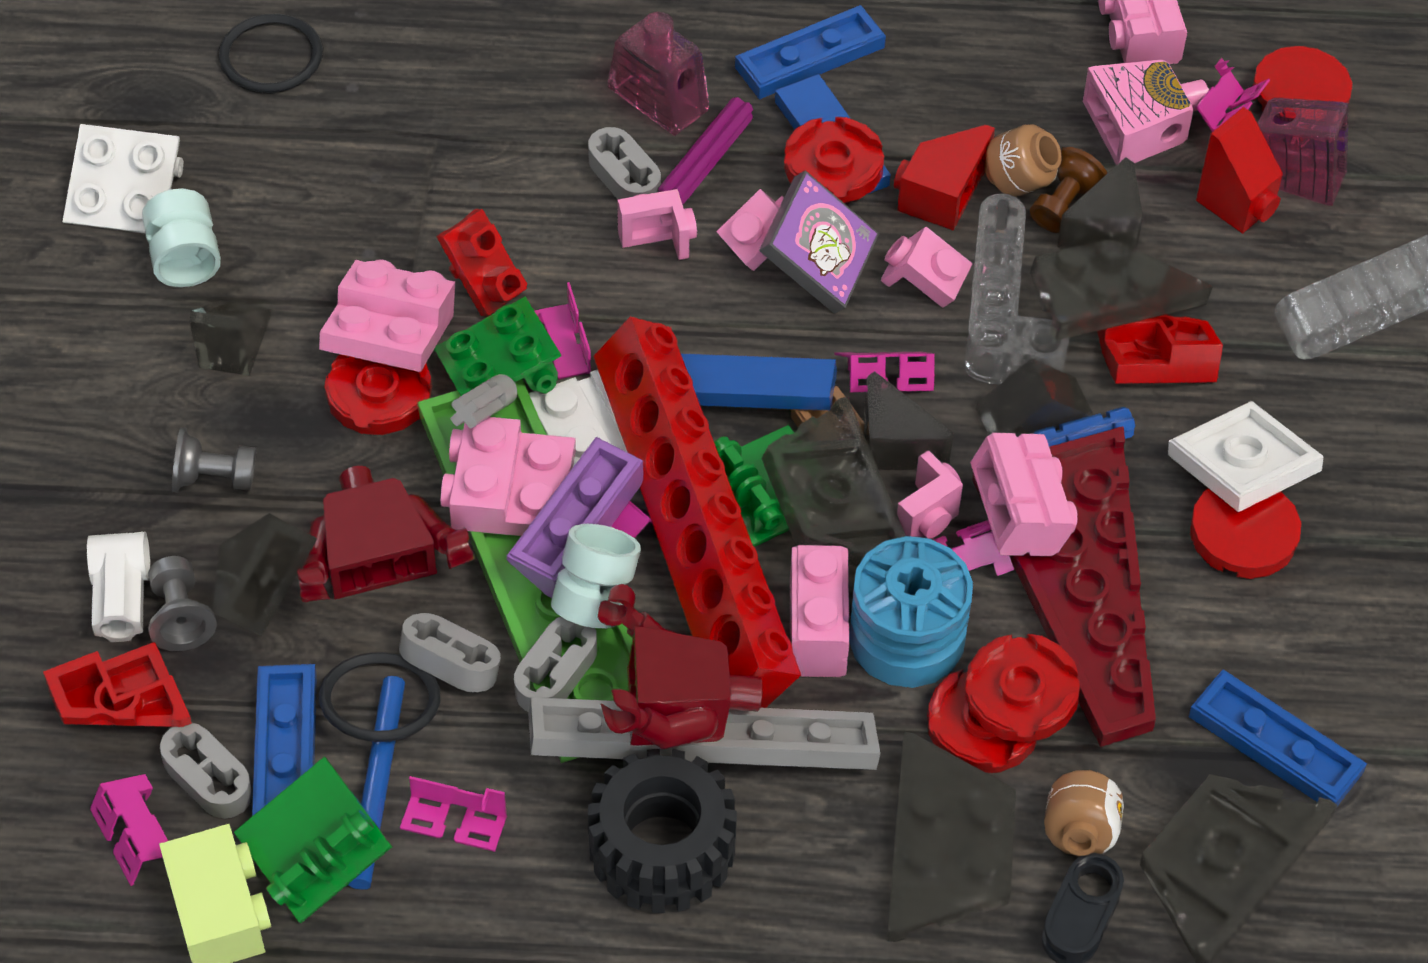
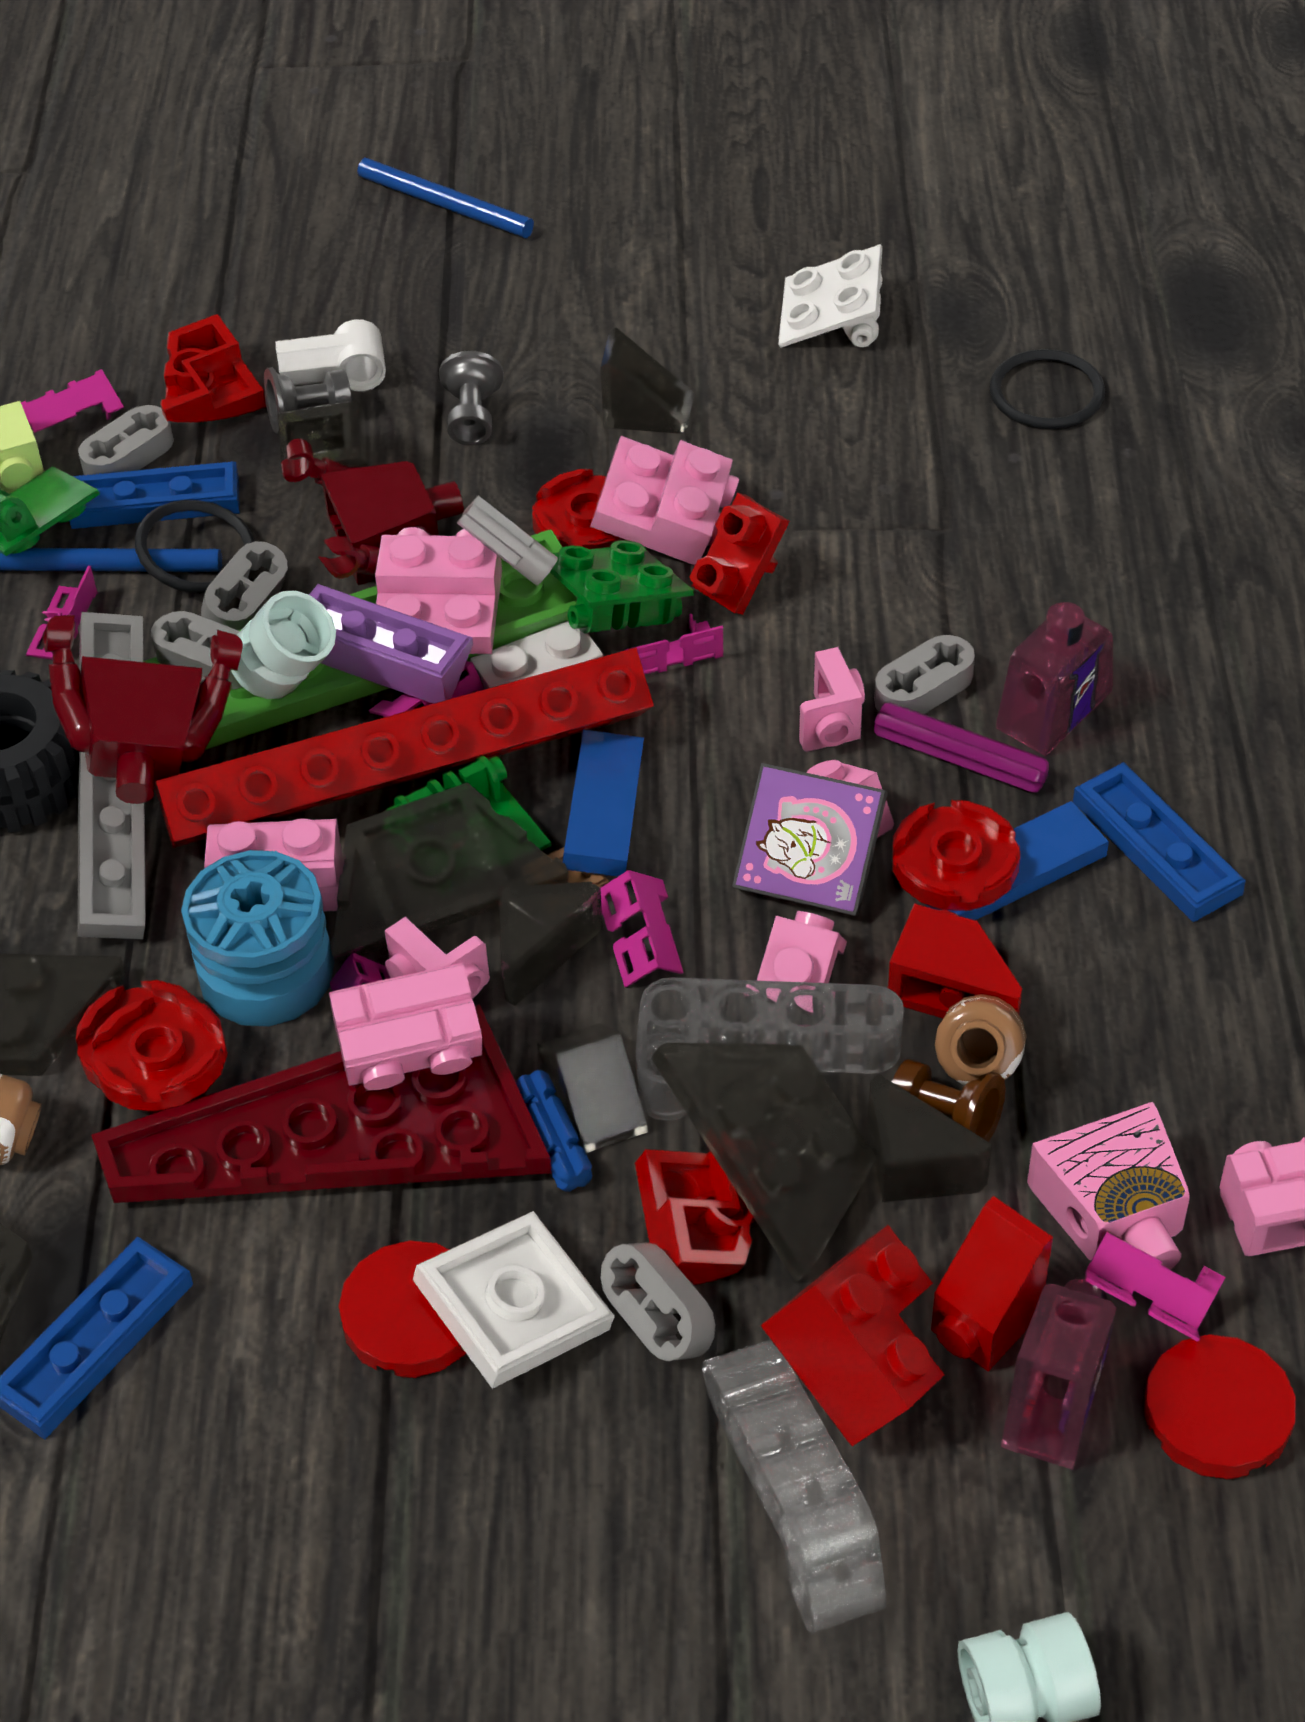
camera: 90 degrees right, 5 degrees down
light aqua wheel [142,188,221,288] -> none
none -> light grey beam [600,1243,715,1361]
none -> red brick [760,1225,945,1446]

